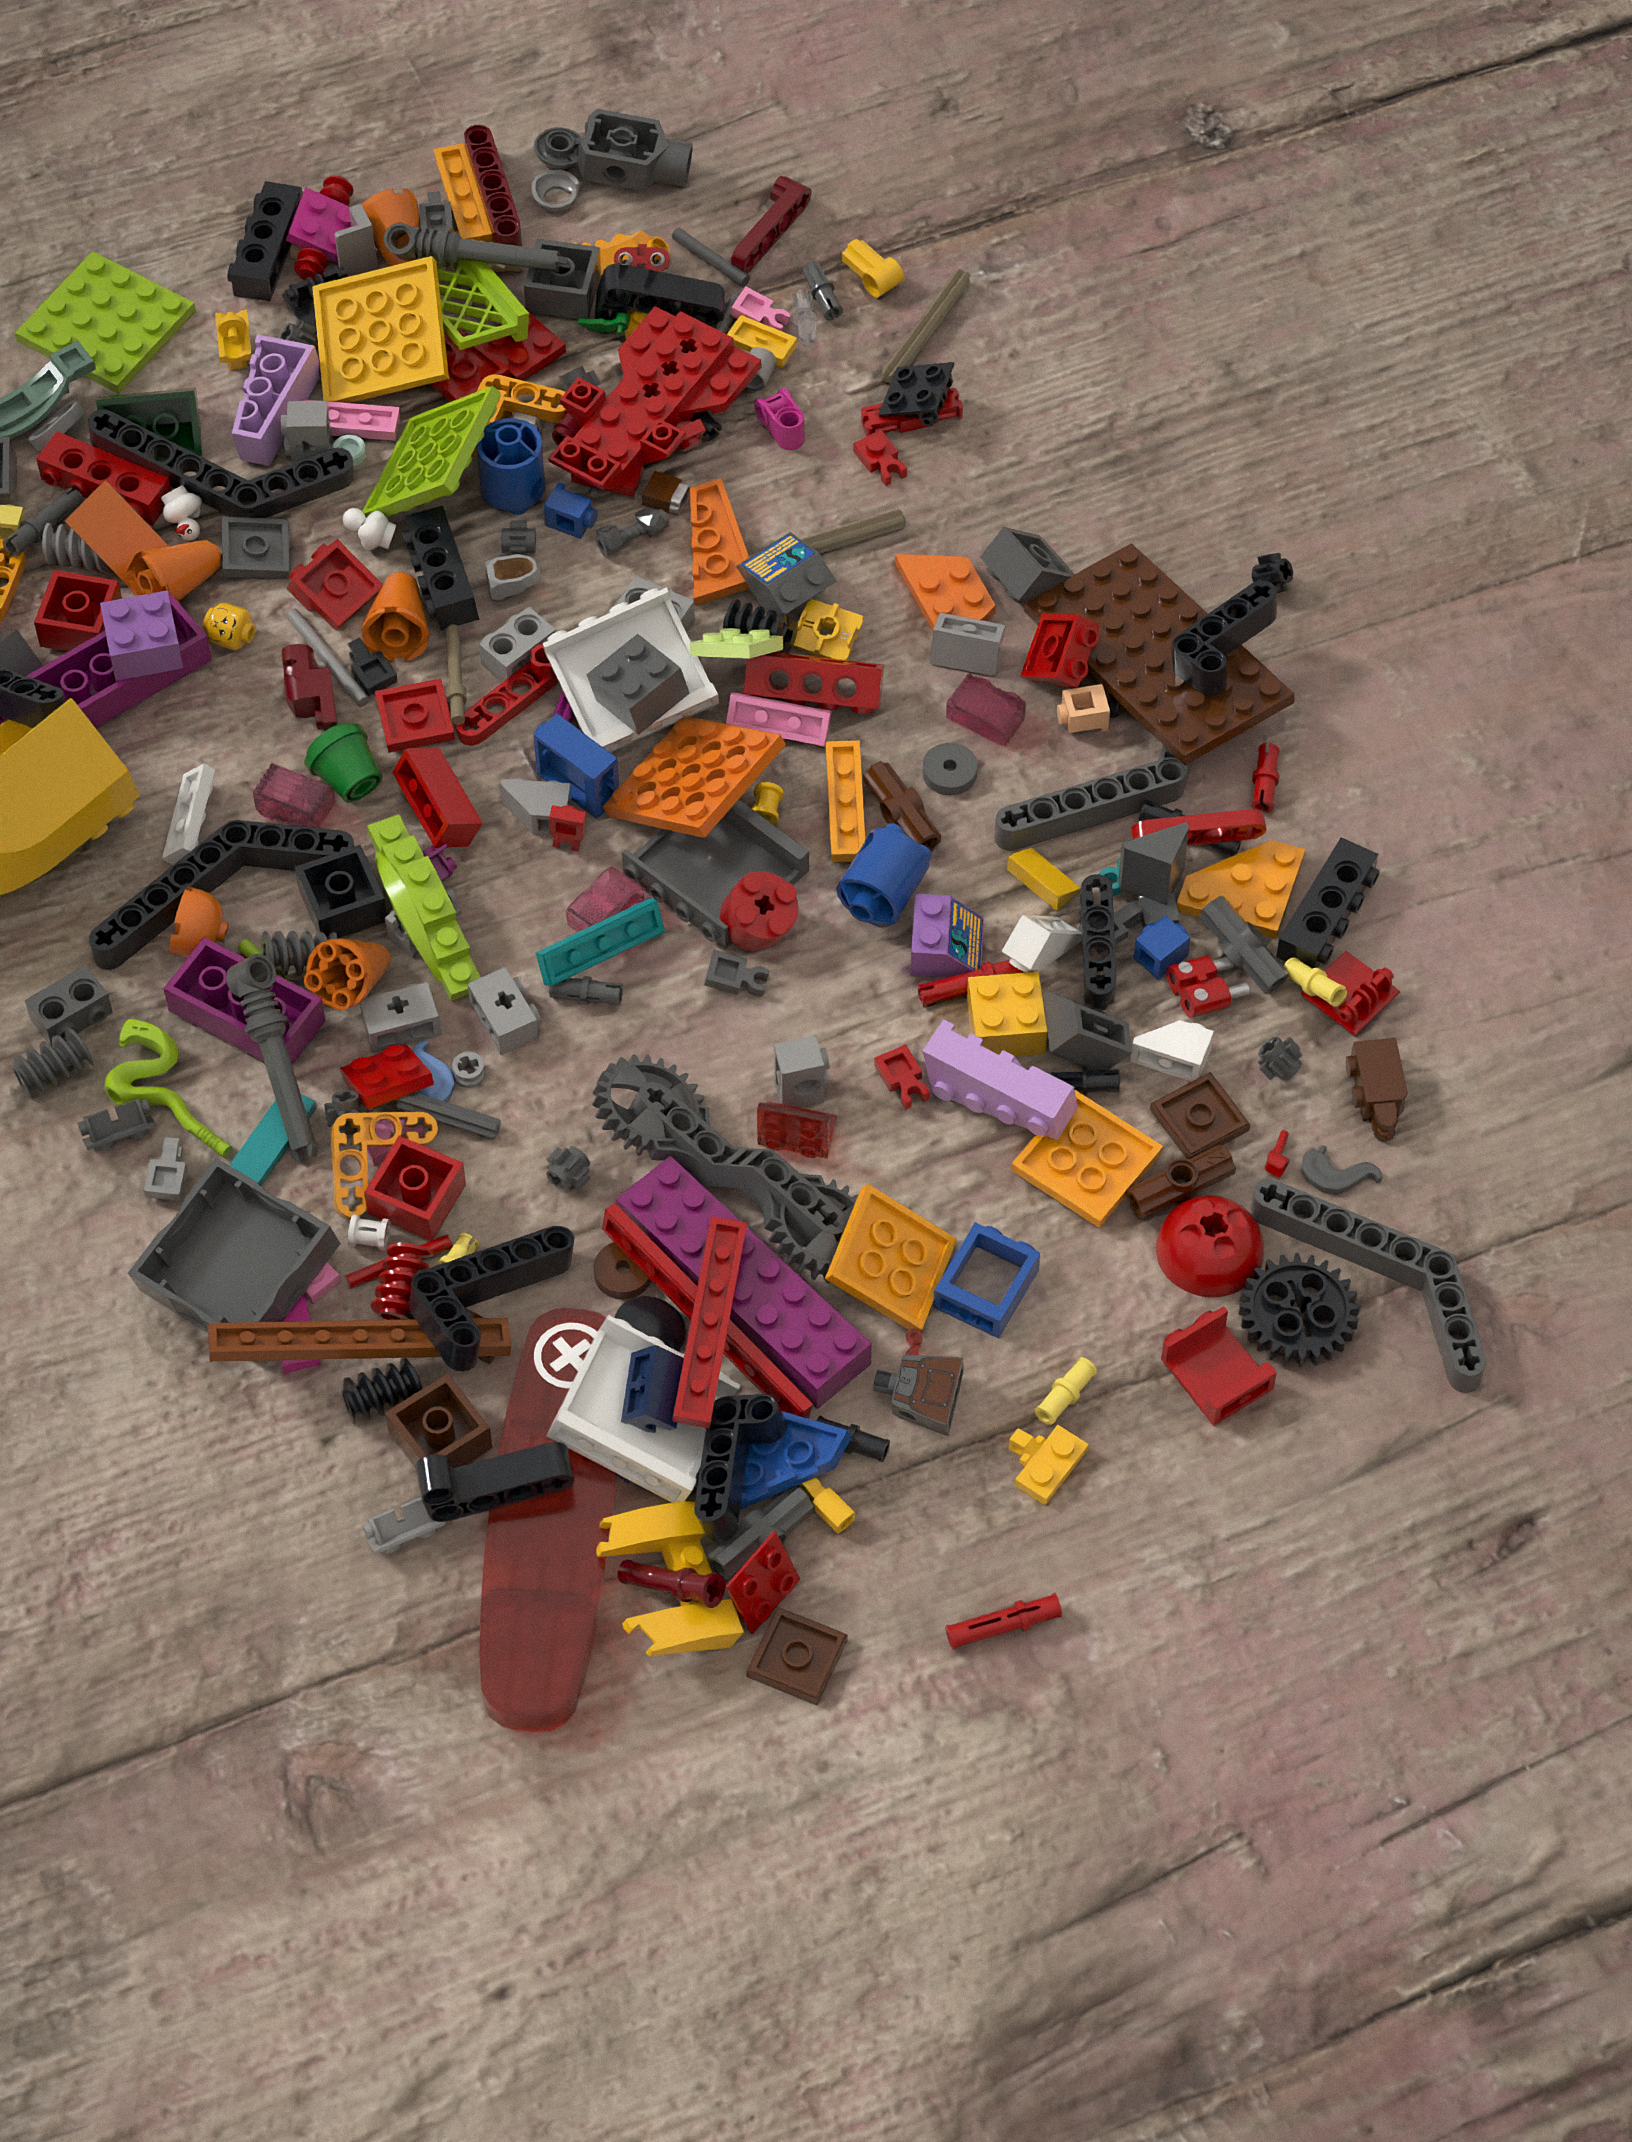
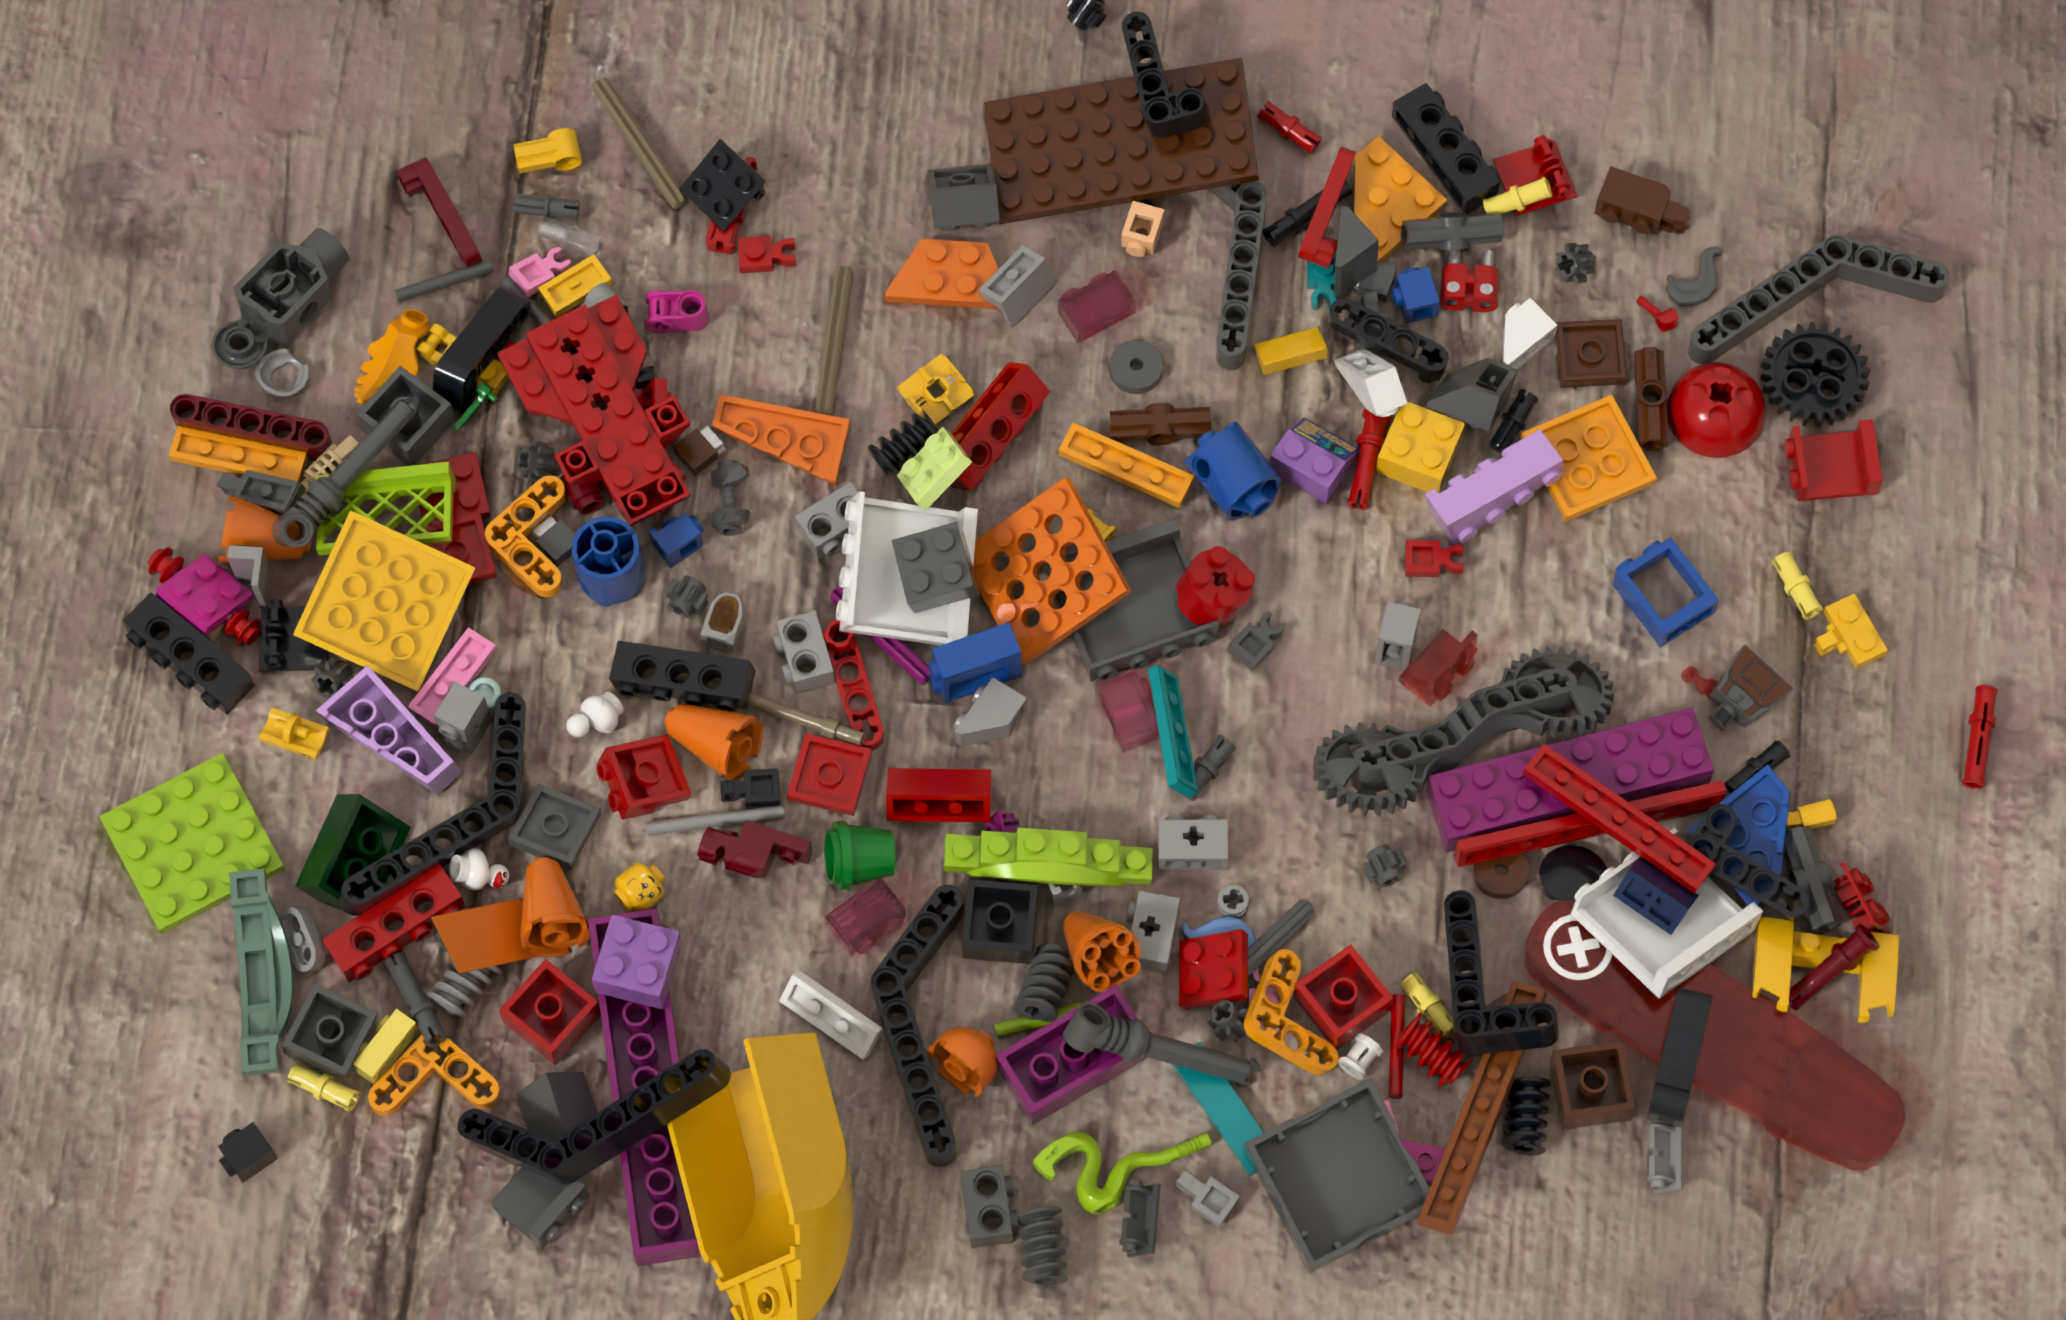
camera: 60 degrees left, 10 degrees up
lime plate [362,386,501,519] -> none
red plate [549,805,586,852] -> none
red piece [614,244,672,272] -> none
bright pink plate [726,692,832,746] -> none
dark grey slope [736,532,837,619] -> none
reddish brown tile [746,1606,848,1706] -> none
light orange plate [825,1184,957,1334] -> none
red plate [1020,613,1100,688] -> none

